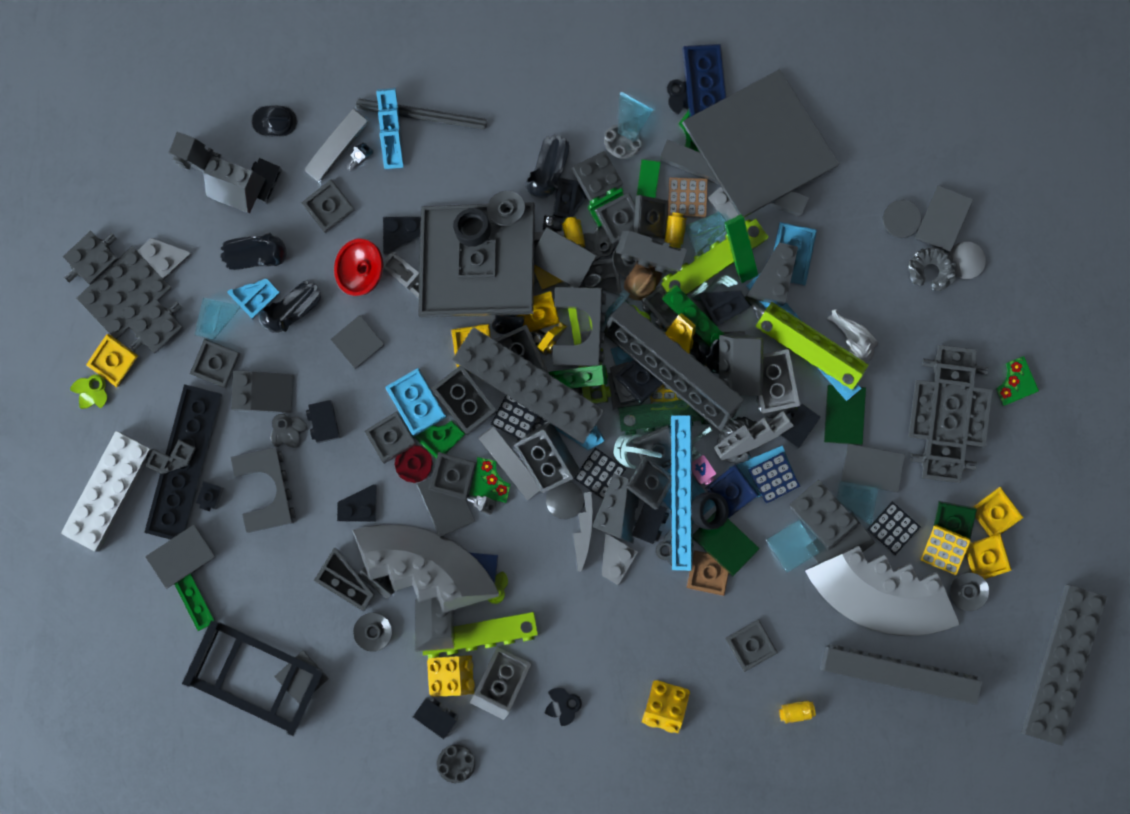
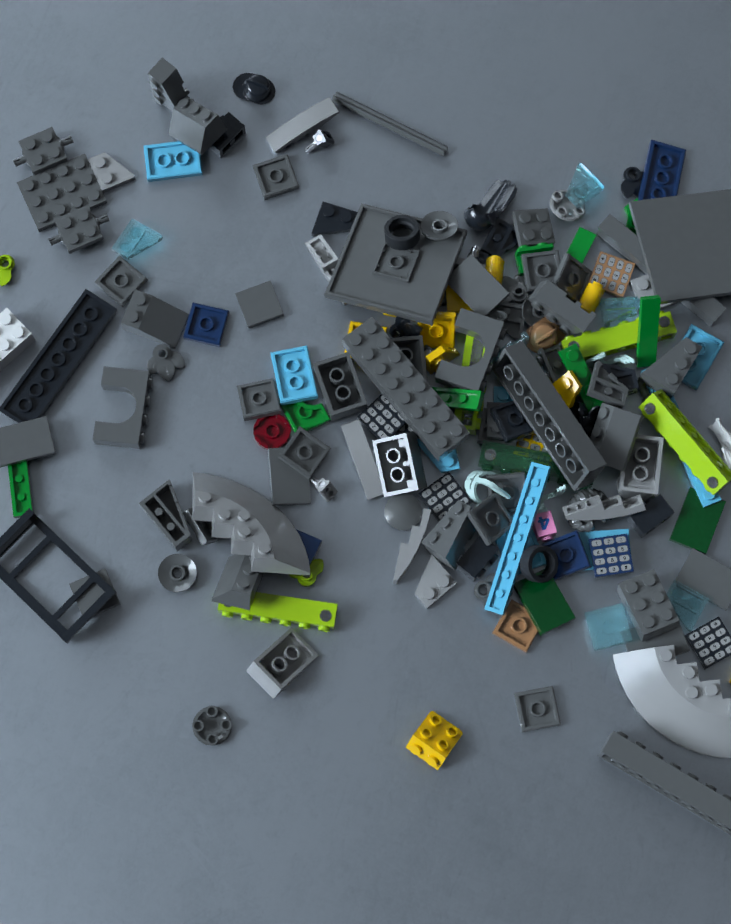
camera: 15 degrees right, 10 degrees down
yellow tile [86,334,139,387] -> none
dark grey tile [145,440,197,474] -> none
black brick [196,481,224,512] -> none
black hair [220,232,287,270] -> none
medium azure wing [227,279,280,319] -> none
black hair [258,280,321,333] -> none
black brick [306,400,340,443] -> none
red dish [334,239,383,296] -> none
black wing [337,485,377,522] -> none
medium azure slope [376,88,404,169] -> none
black brick [413,697,458,739] -> none
yellow bracket [427,655,475,697] -> none
tile [469,457,511,503] -> none
black plate [545,688,582,726] -> none
yellow head [779,700,816,724] -> none
none -> medium azure tile [143,141,203,182]
none -> dark blue tile [183,302,229,347]
none -> dark grey wing [587,361,629,409]

